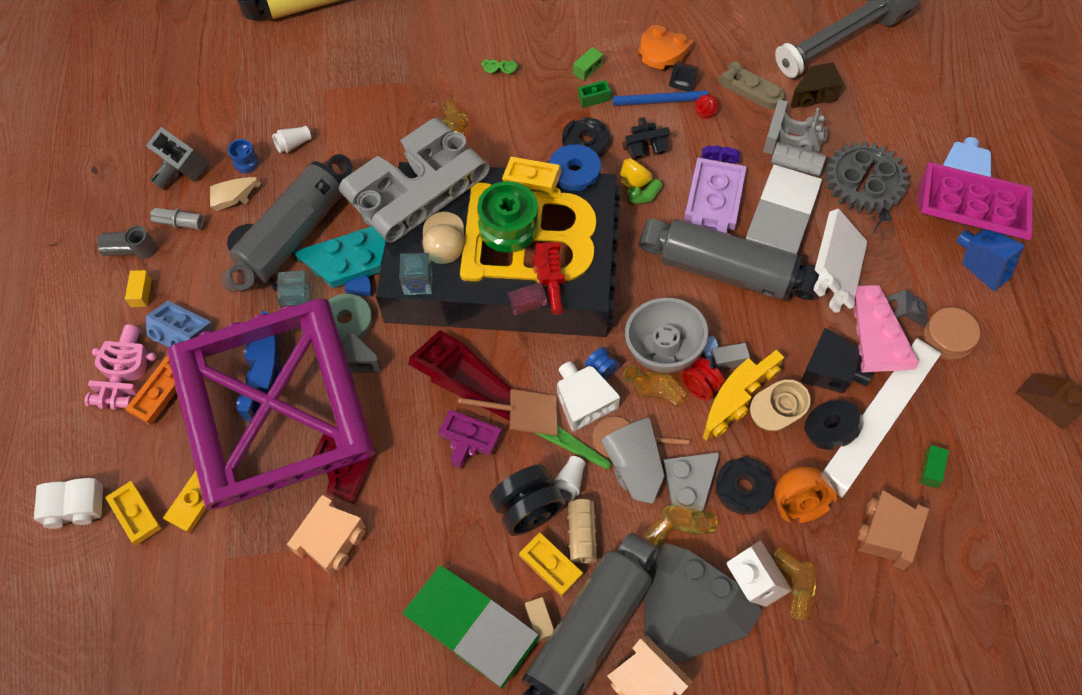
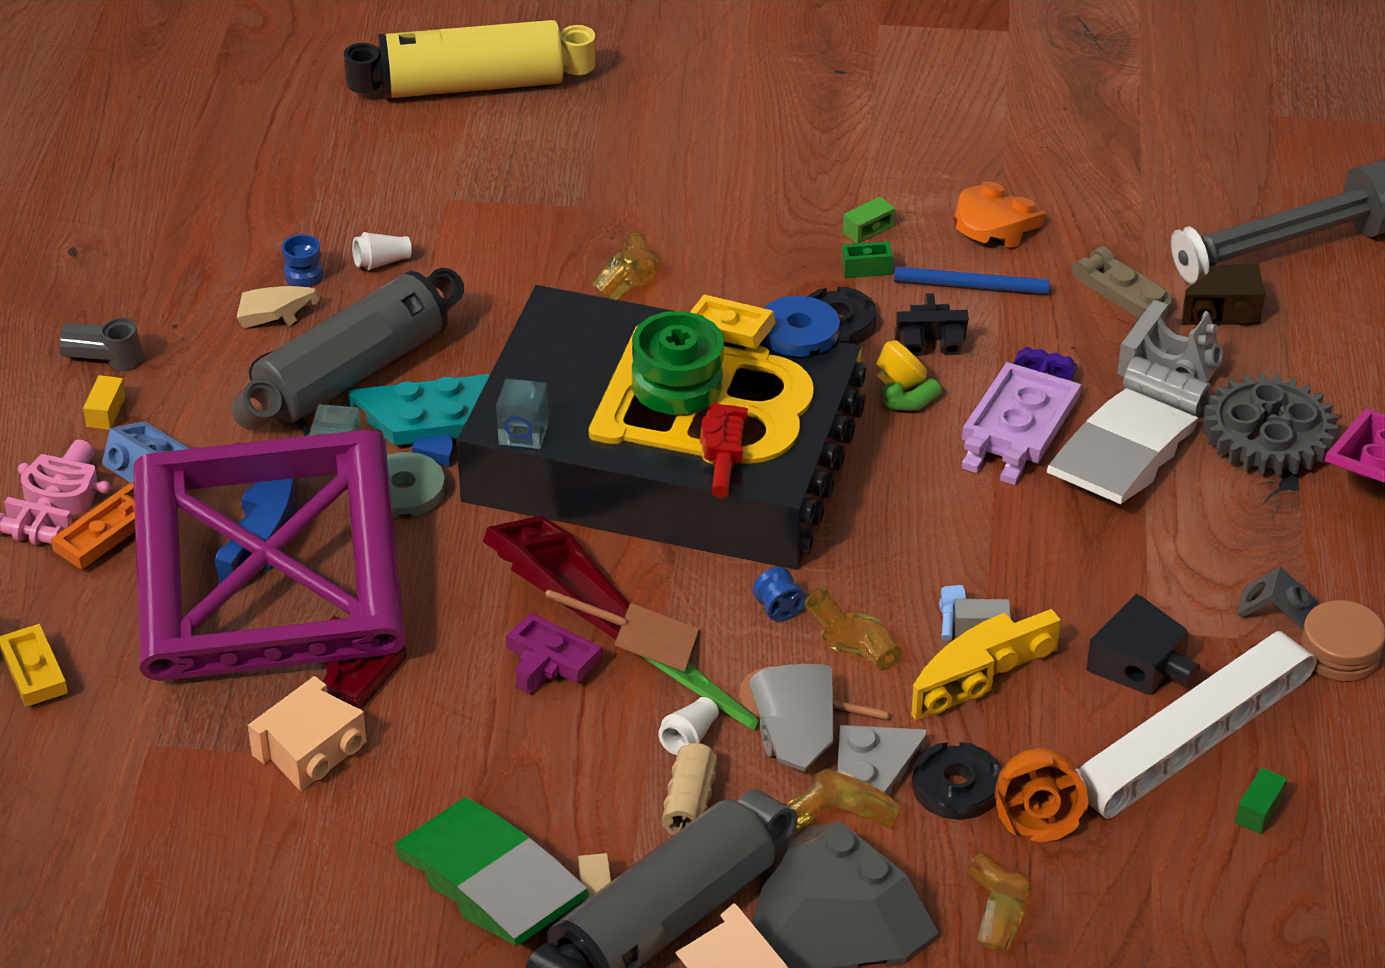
camera: 10 degrees right, 20 degrees down
dark grey brick [146,127,209,189] -> none
light grey axle [150,208,204,230] -> none
yellow plate [163,471,206,534] -> none
light grey connector [339,117,490,243] -> none
dark grey slope [341,332,381,373] -> none
tan cap [422,212,464,264] -> none
bright green piece [481,59,518,74] -> none
black wheel [489,464,566,536] -> none
clear pink piece [508,282,547,315] -> none
yellow plate [519,532,583,597] -> none
white torso [557,361,620,432] -> none
light grey piece [625,298,708,373] -> none
dark grey piece [638,219,819,302] -> none
black tile [669,61,699,92] -> none
red wheel [681,357,725,401] -> none
red plate [694,93,719,119] -> none
white torso [727,541,792,607] -> none
tan cap [750,380,810,431] -> none
black tile [804,400,863,450] -> none
white tile [814,208,867,313] -> none
bright pink wing [853,285,919,372] -> none
nougat hips [857,490,929,570] -> none

